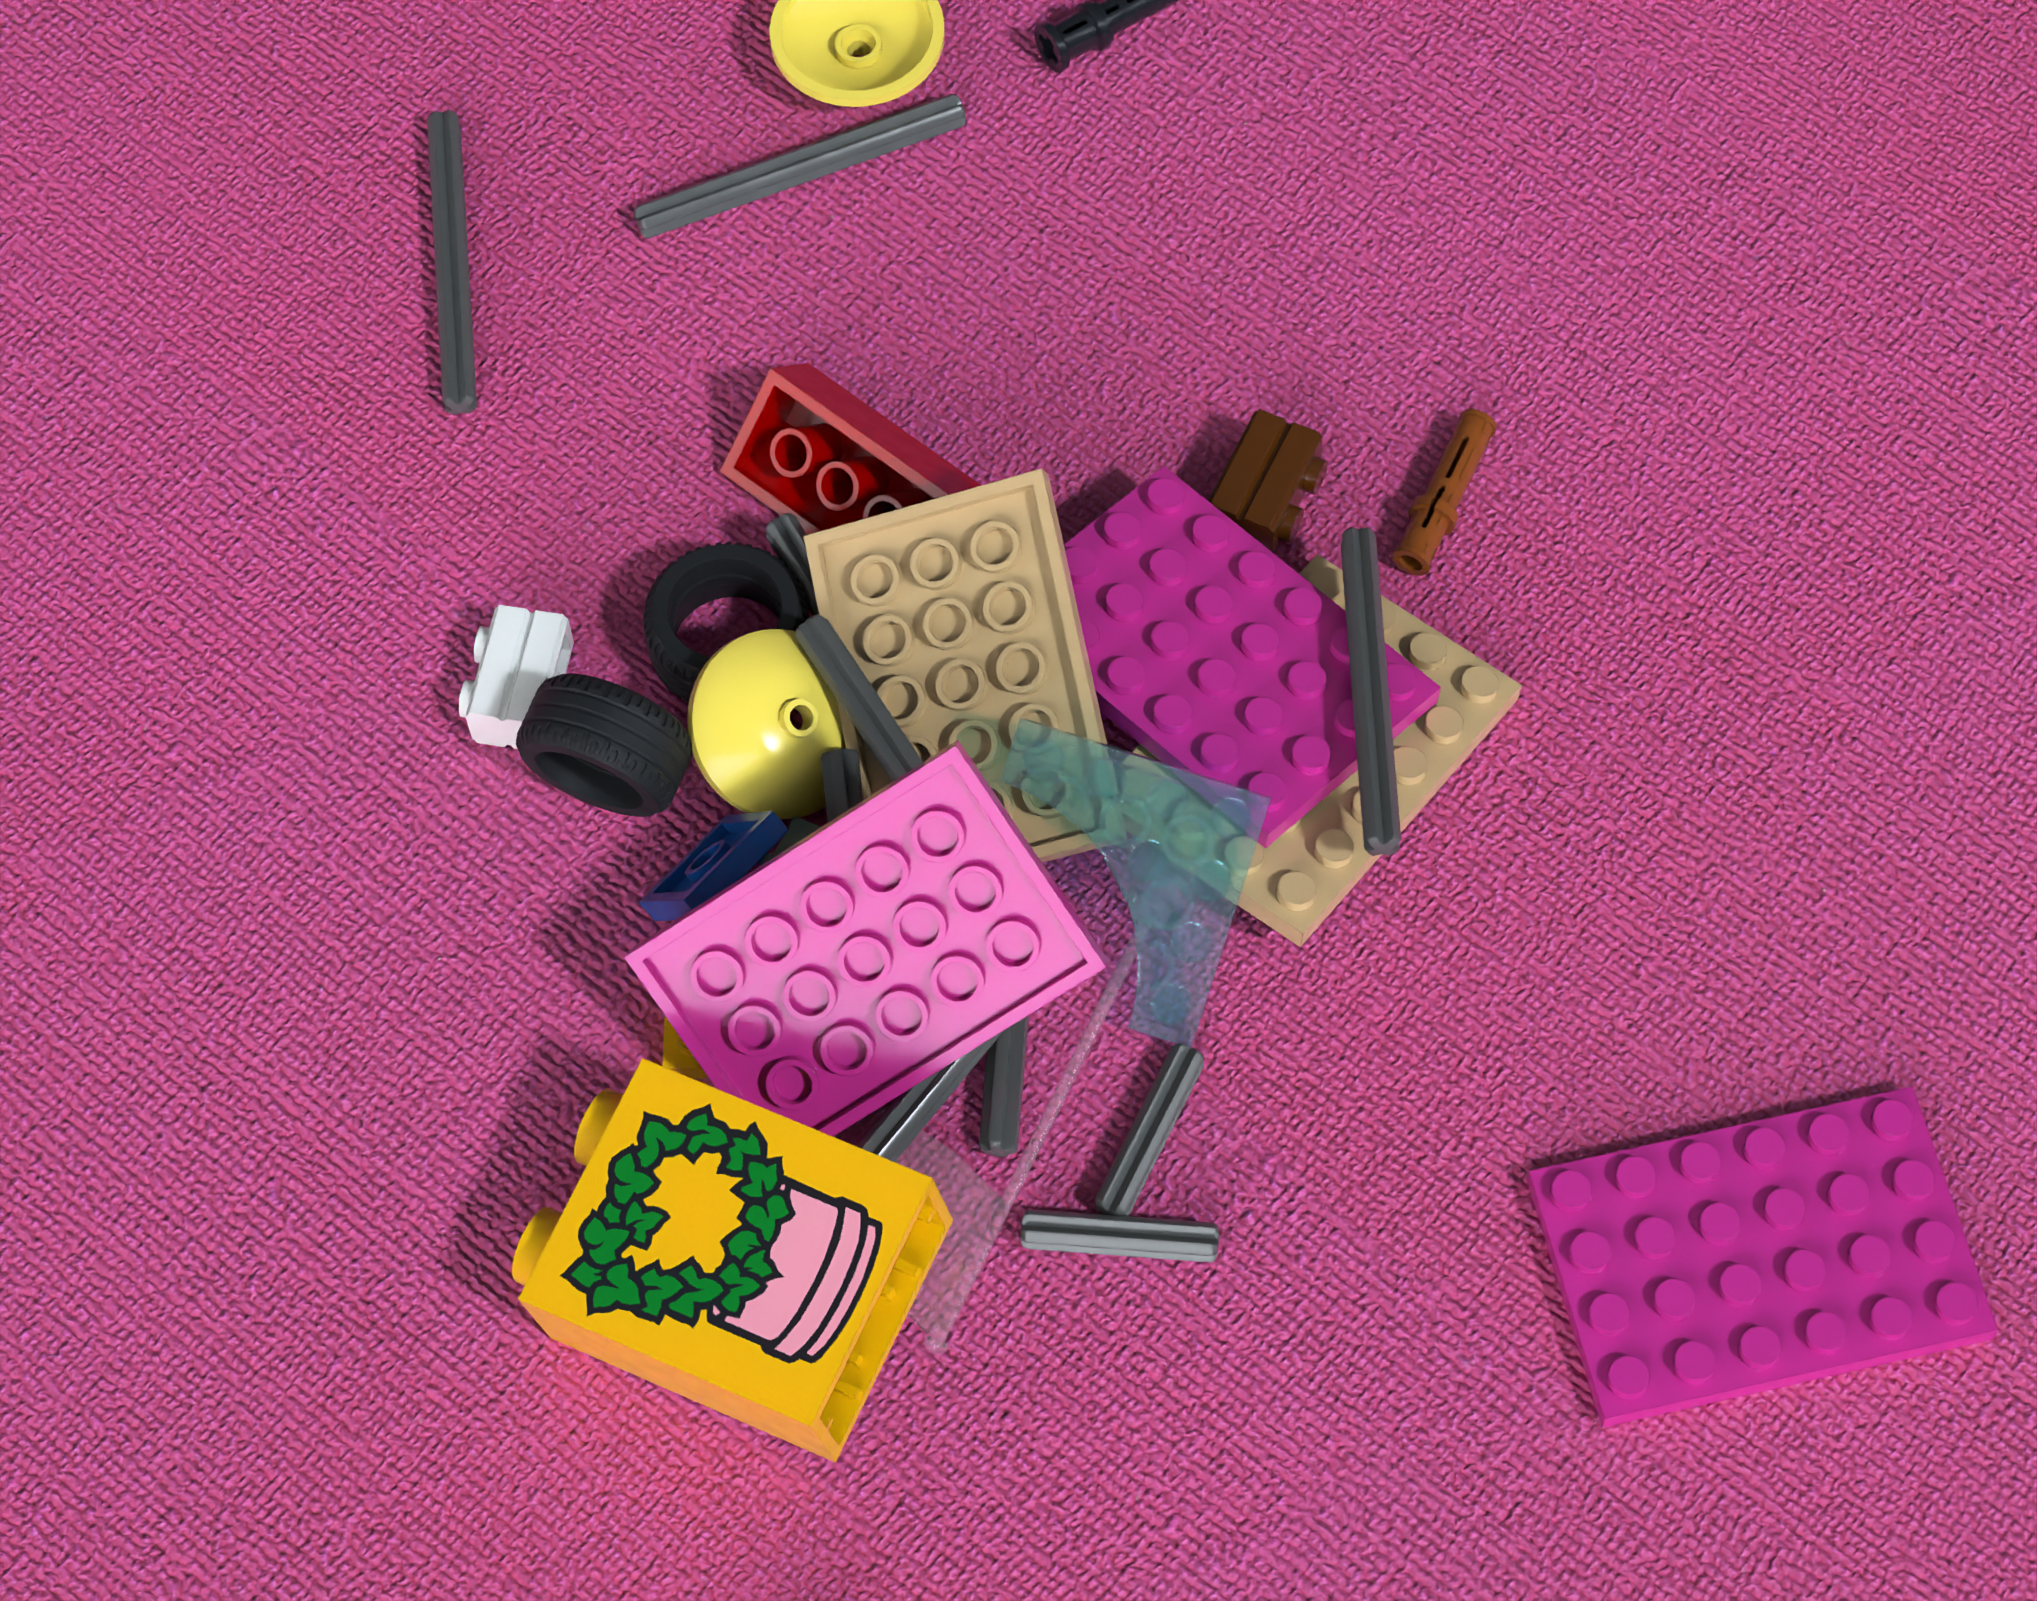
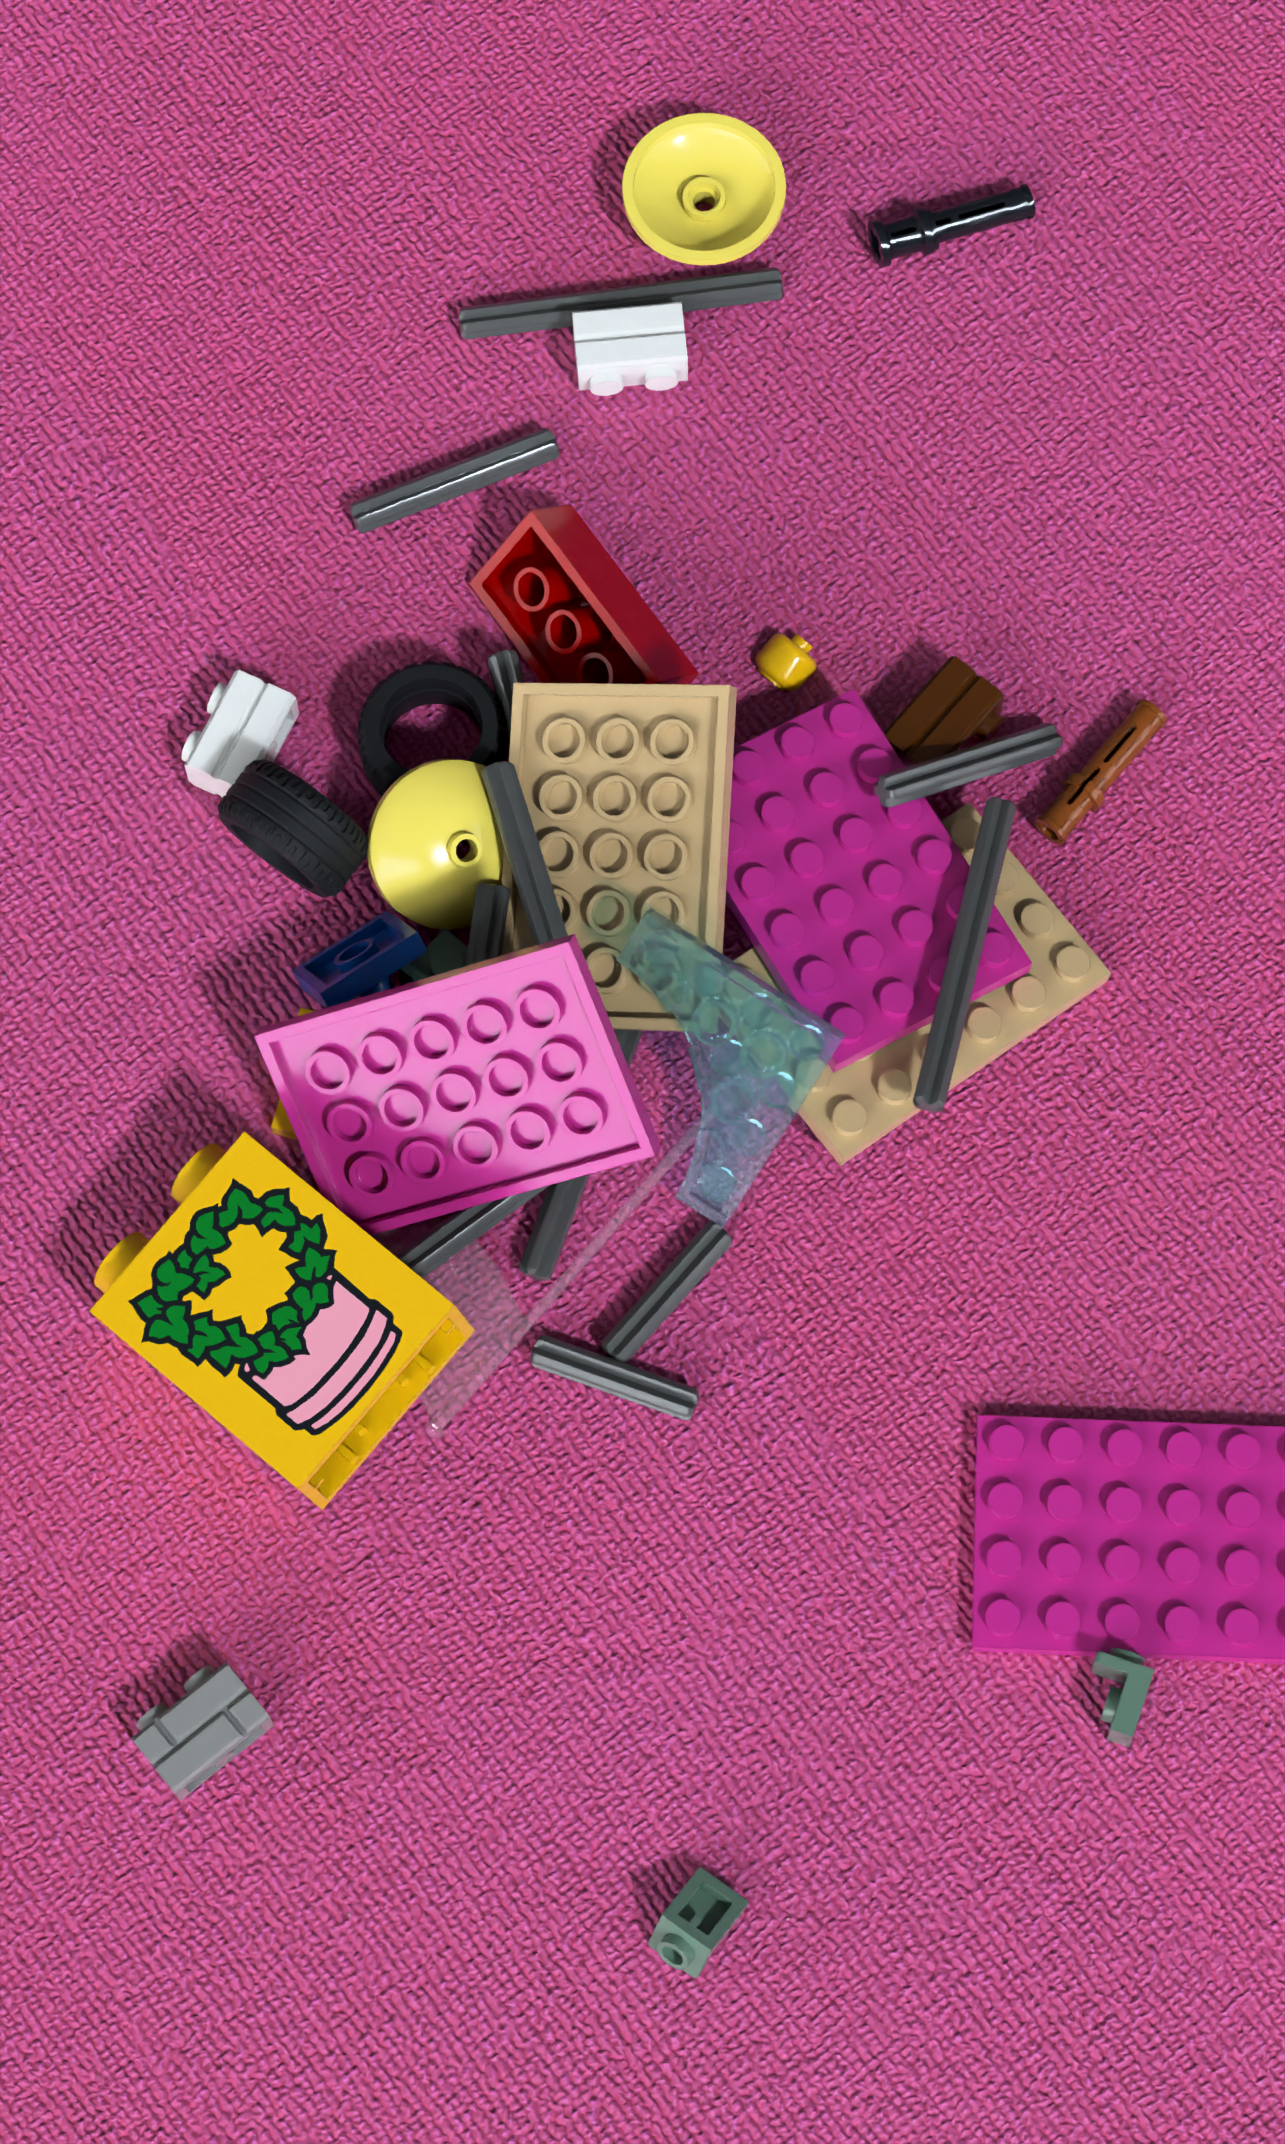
camera: 15 degrees right, 10 degrees up
dark grey axle [427,110,477,415] -> none
none -> dark grey axle [350,428,559,533]
none -> white brick [572,302,688,396]
none -> yellow piece [755,633,817,691]
none -> dark grey axle [873,723,1063,807]
none -> sand green bracket [1091,1648,1155,1748]

